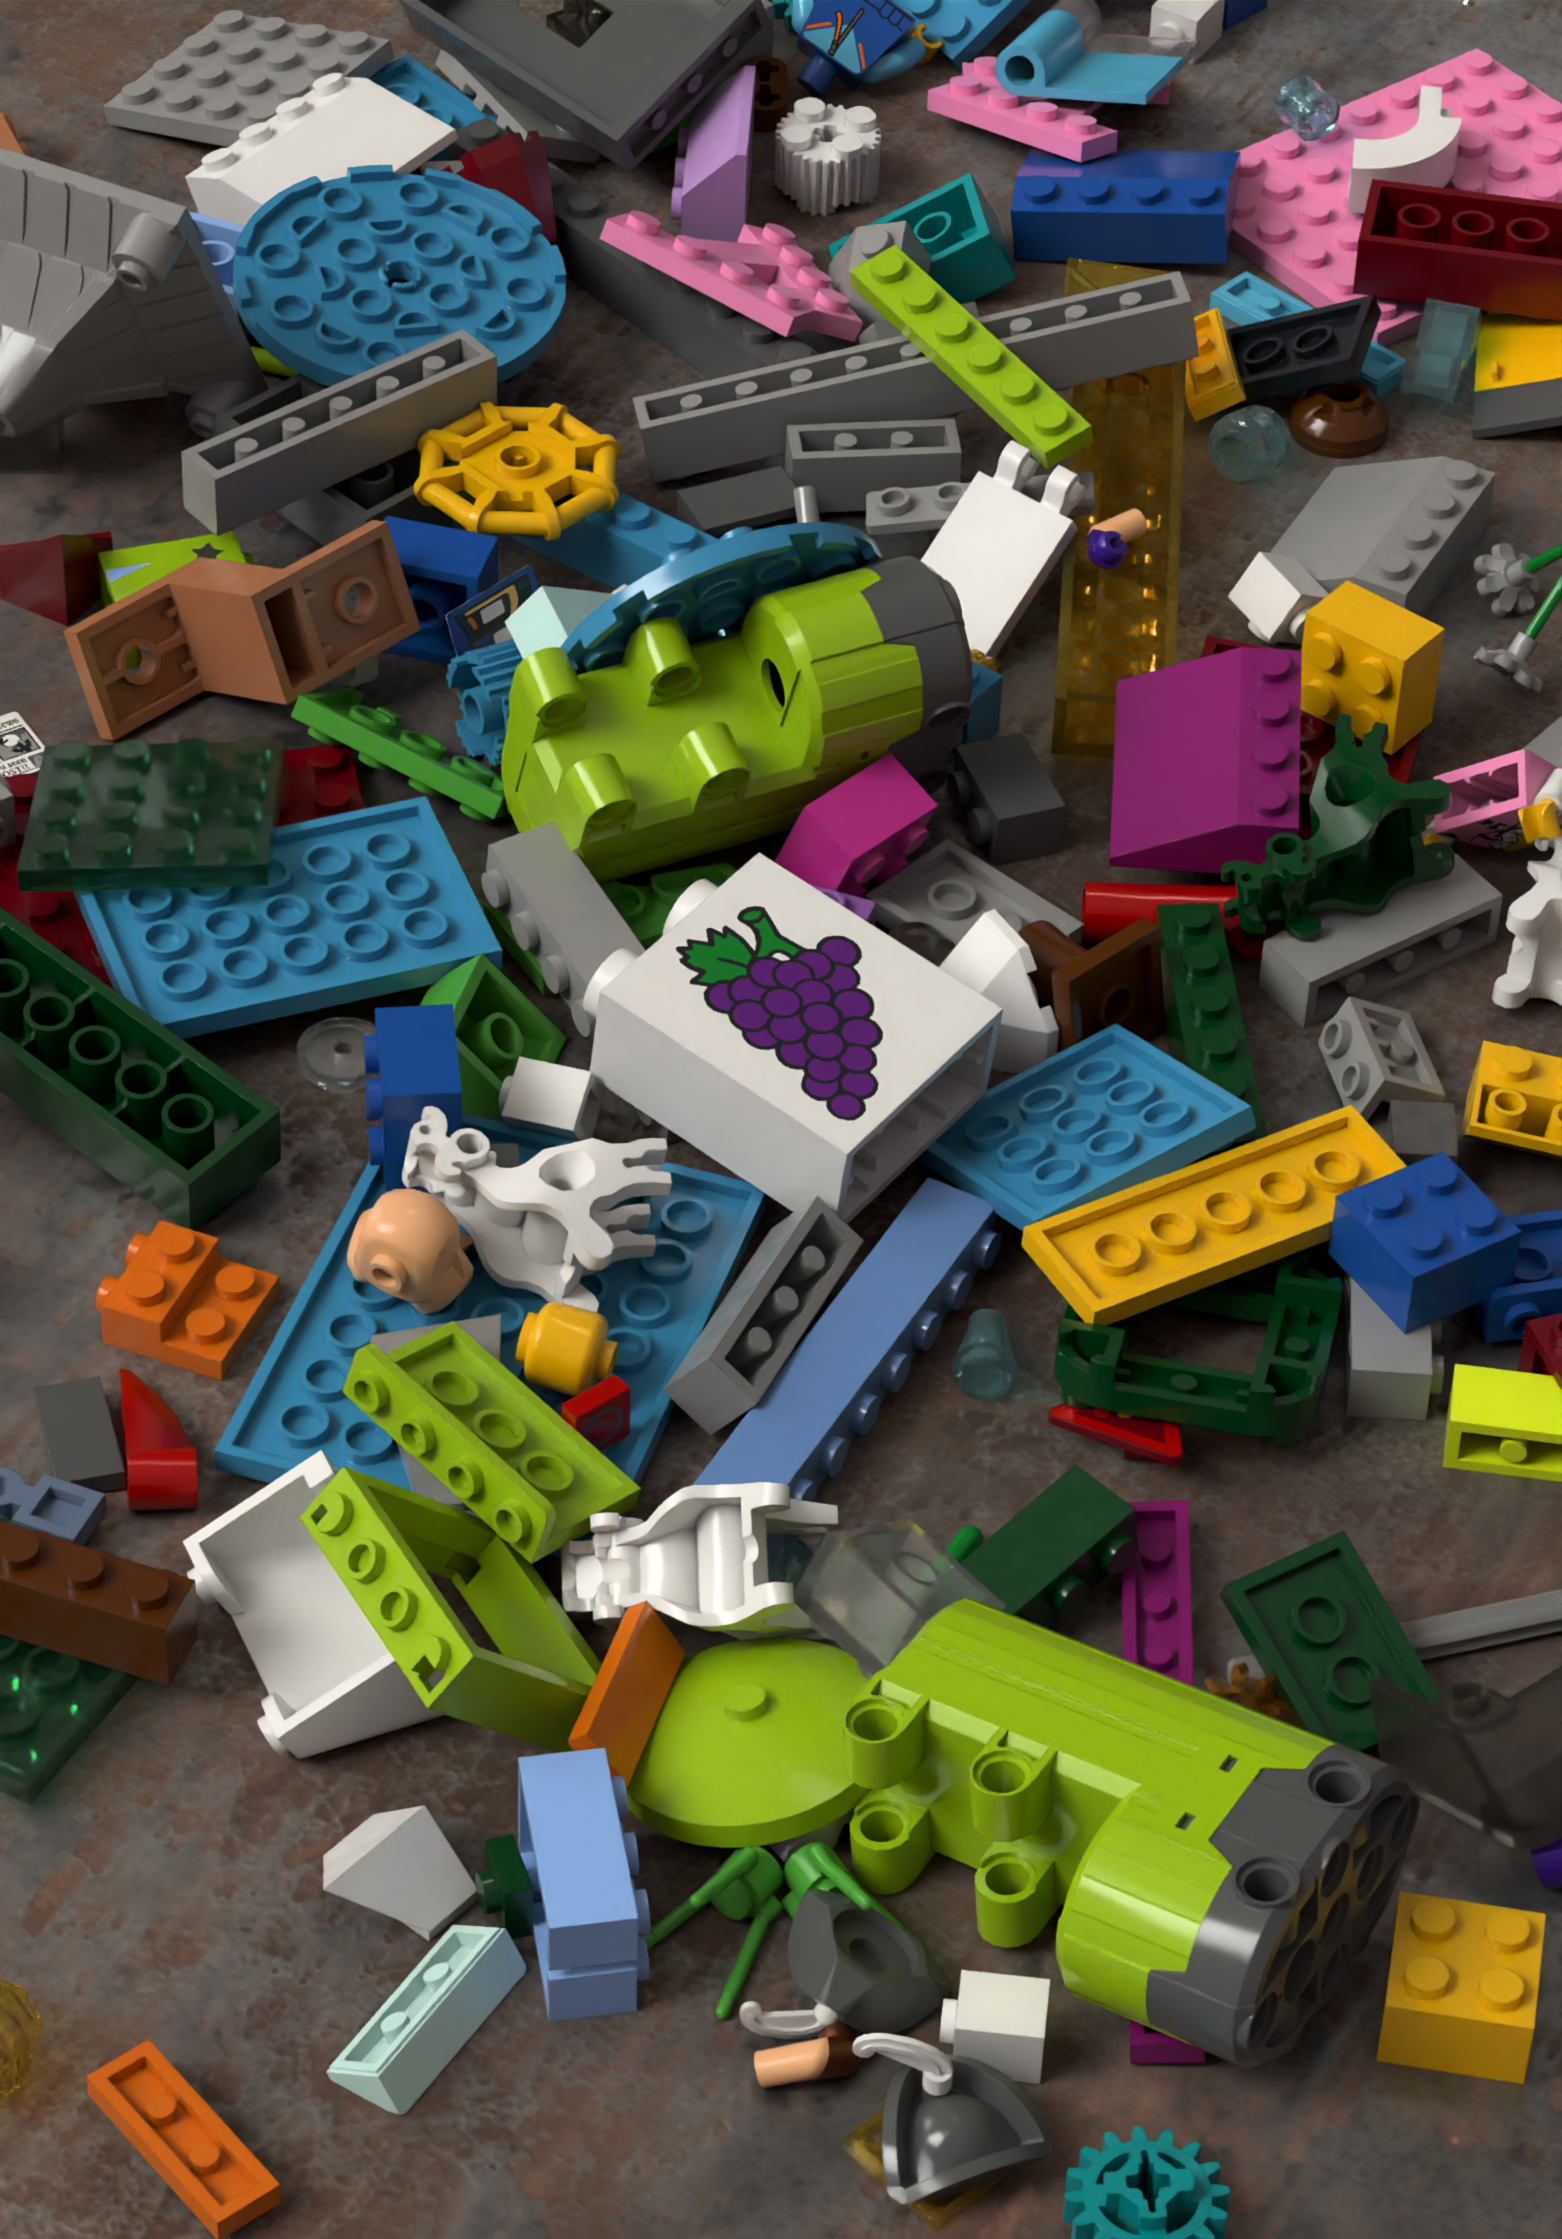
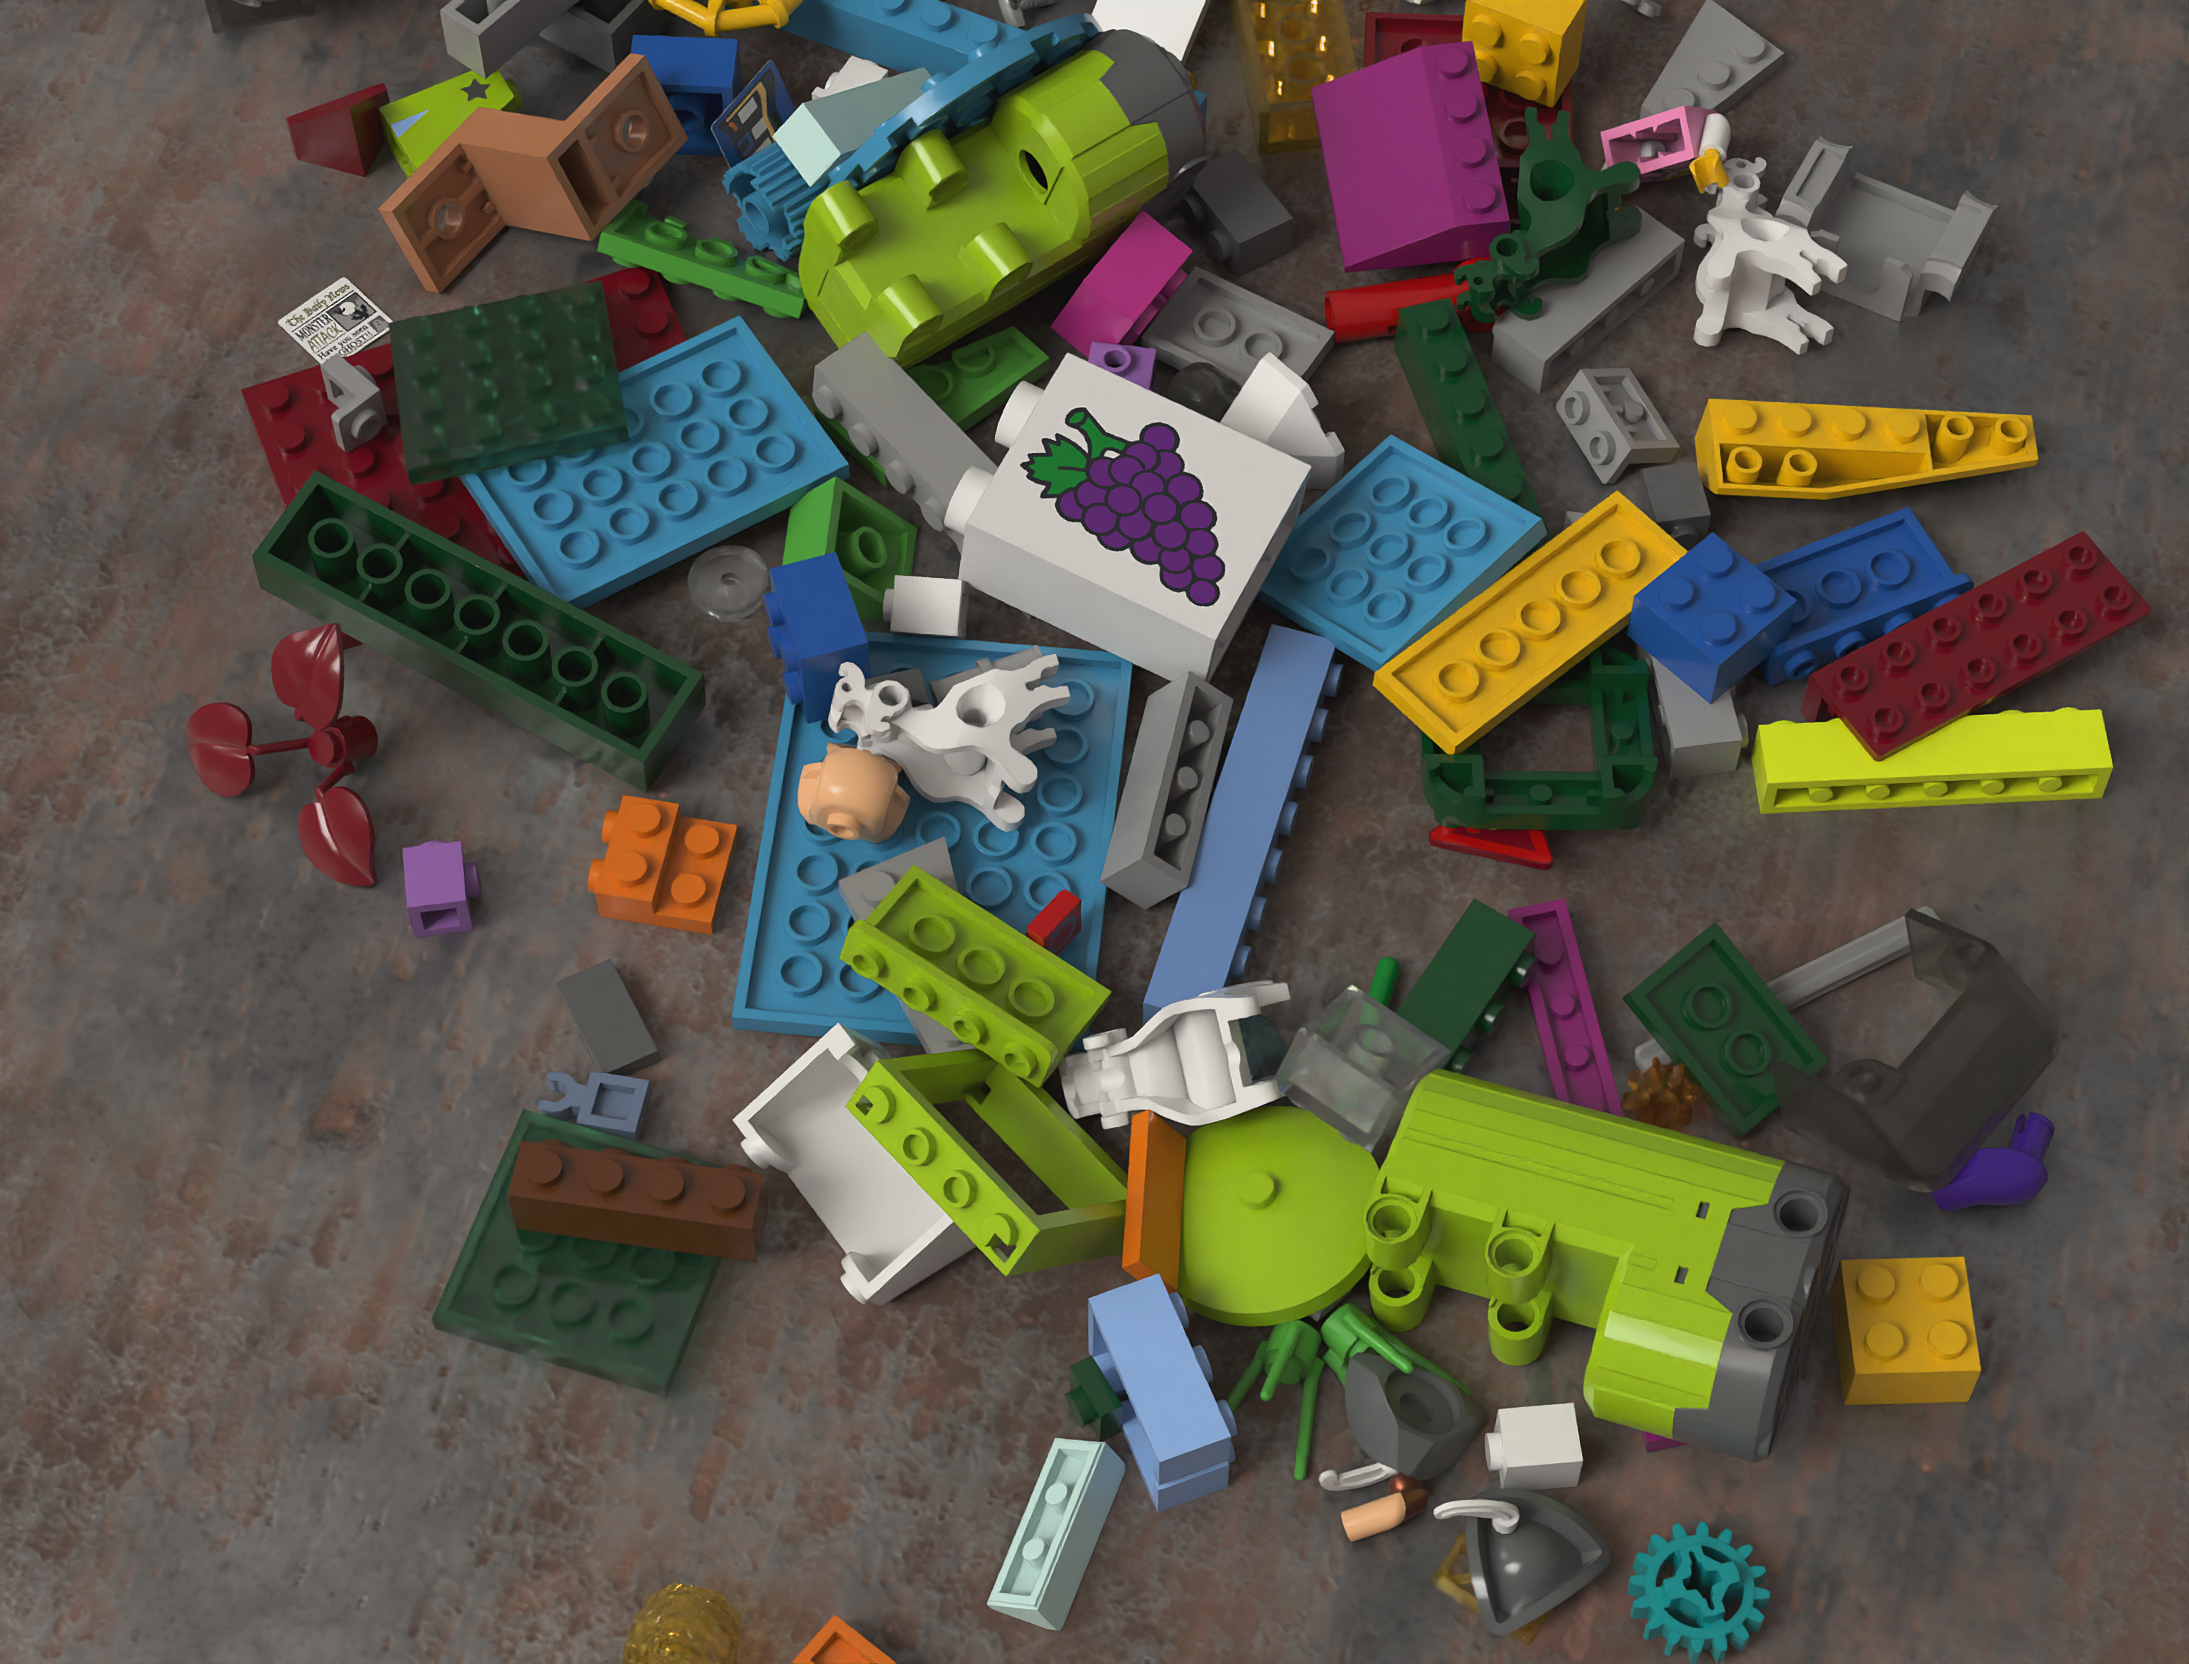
camera: 10 degrees left, 15 degrees up
red piece [120,1368,198,1511] -> none
white slope [323,1805,478,1941] -> none
yellow head [515,1302,619,1397] -> none
clear light blue cone [951,1309,1018,1401] -> none
reddish brown plant [1018,918,1166,1053] -> none

